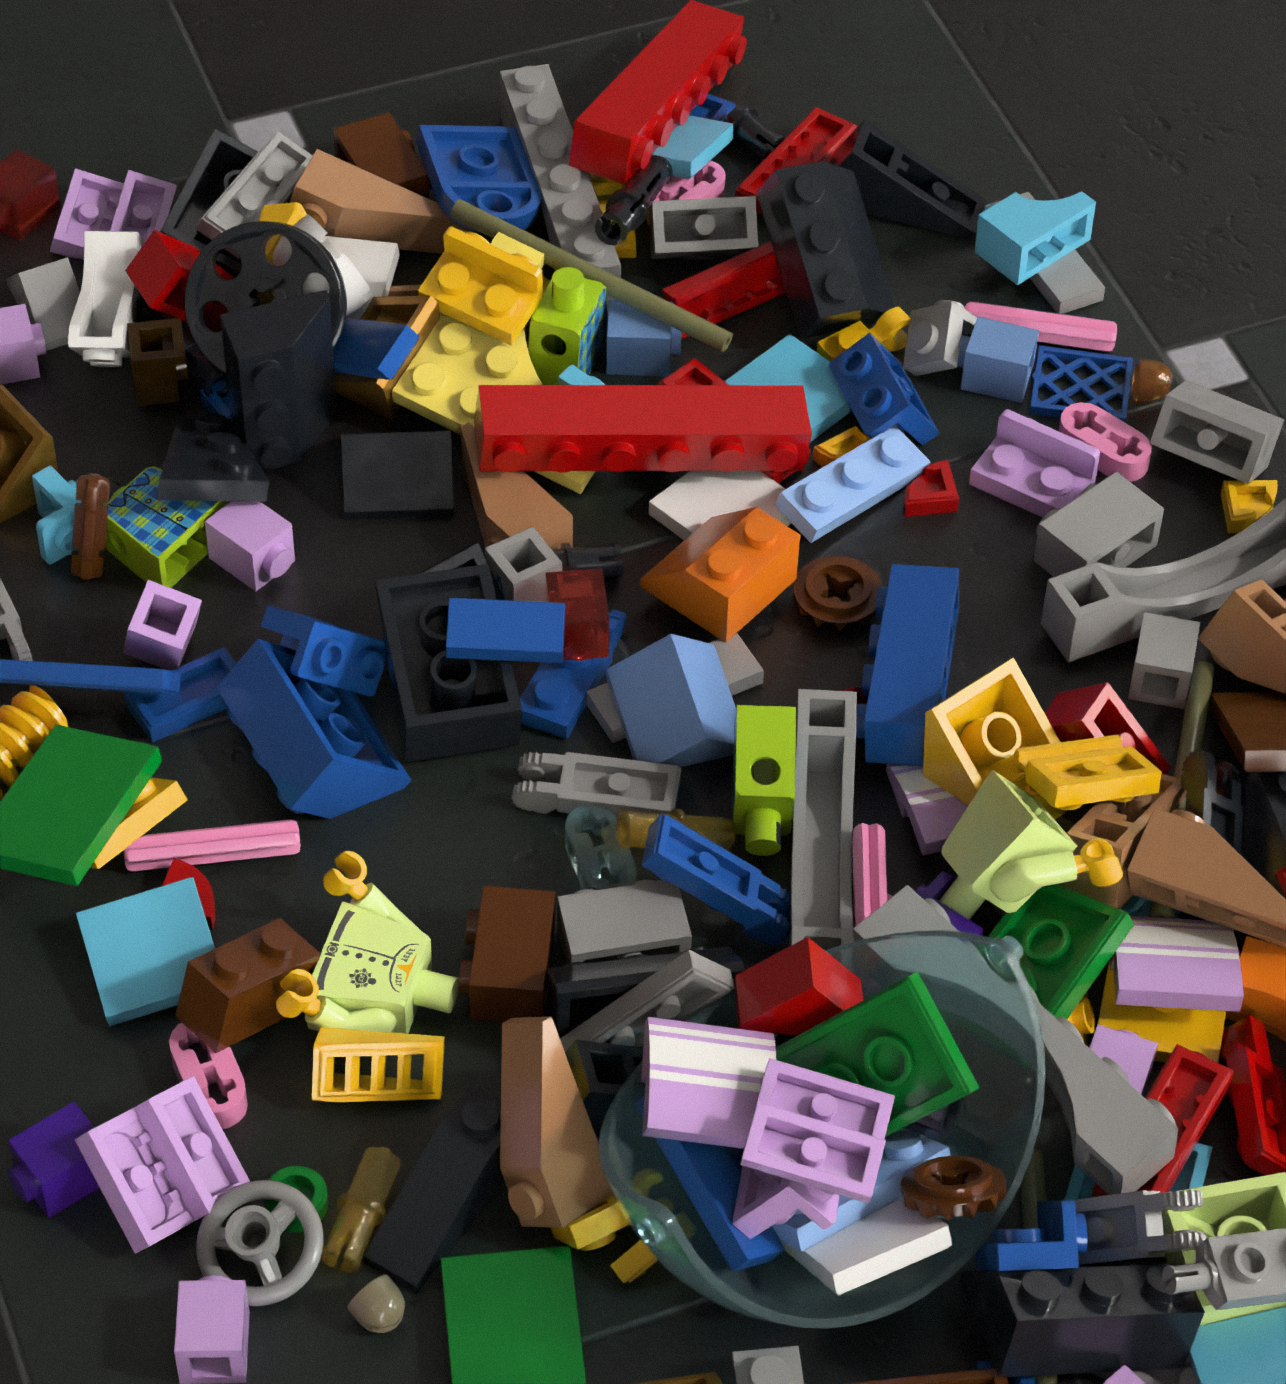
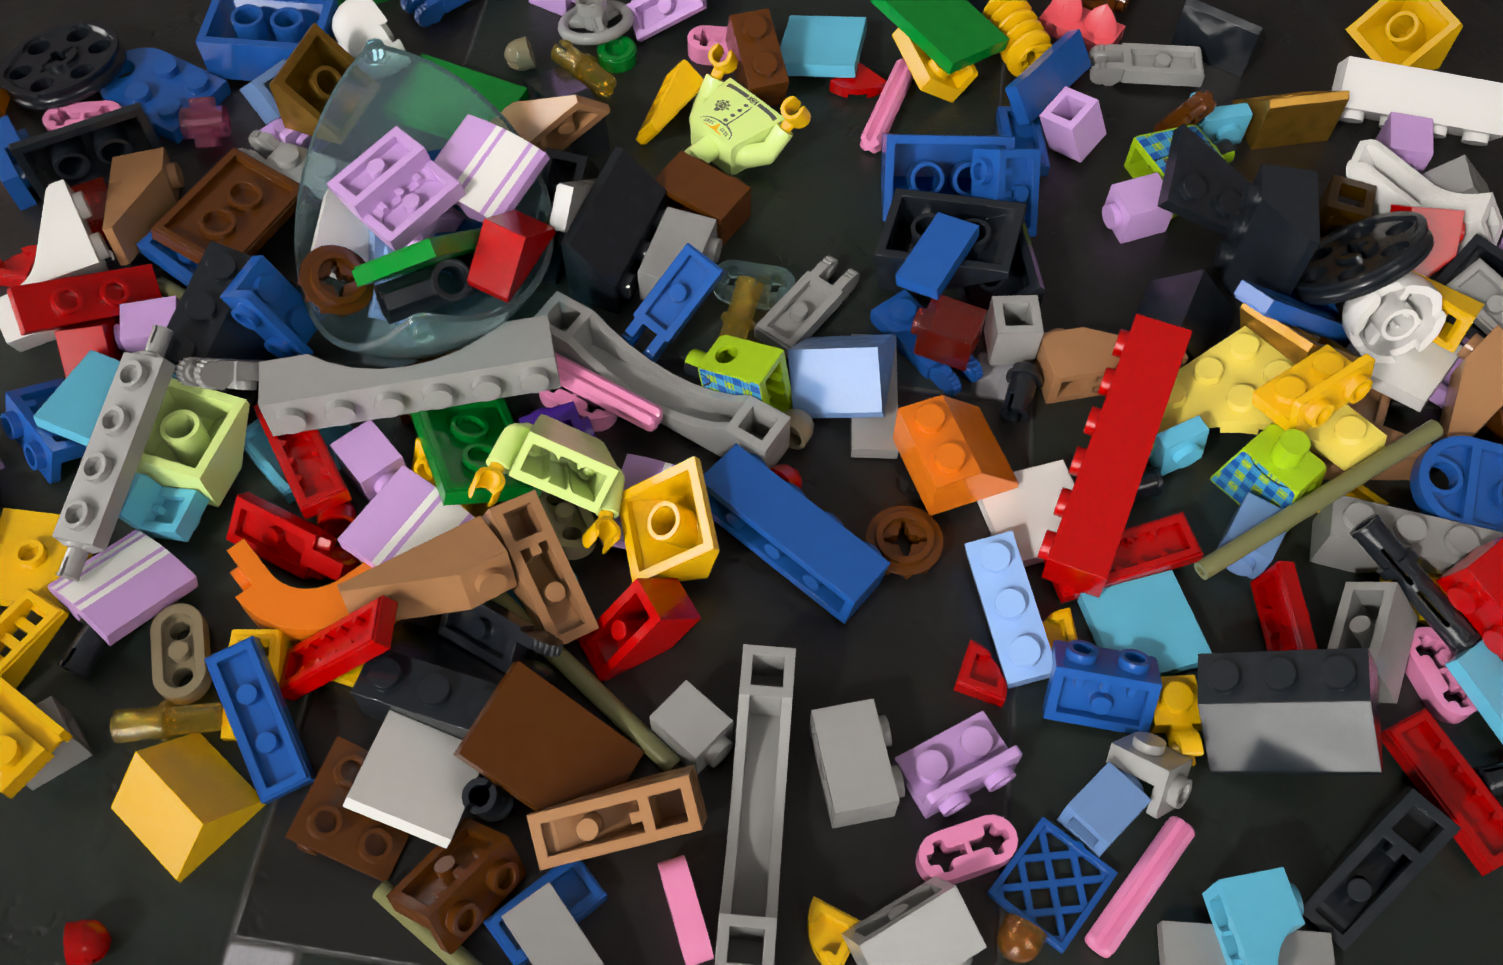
camera: 120 degrees right, 10 degrees up
yellow plate [1012,735,1162,810] -> none

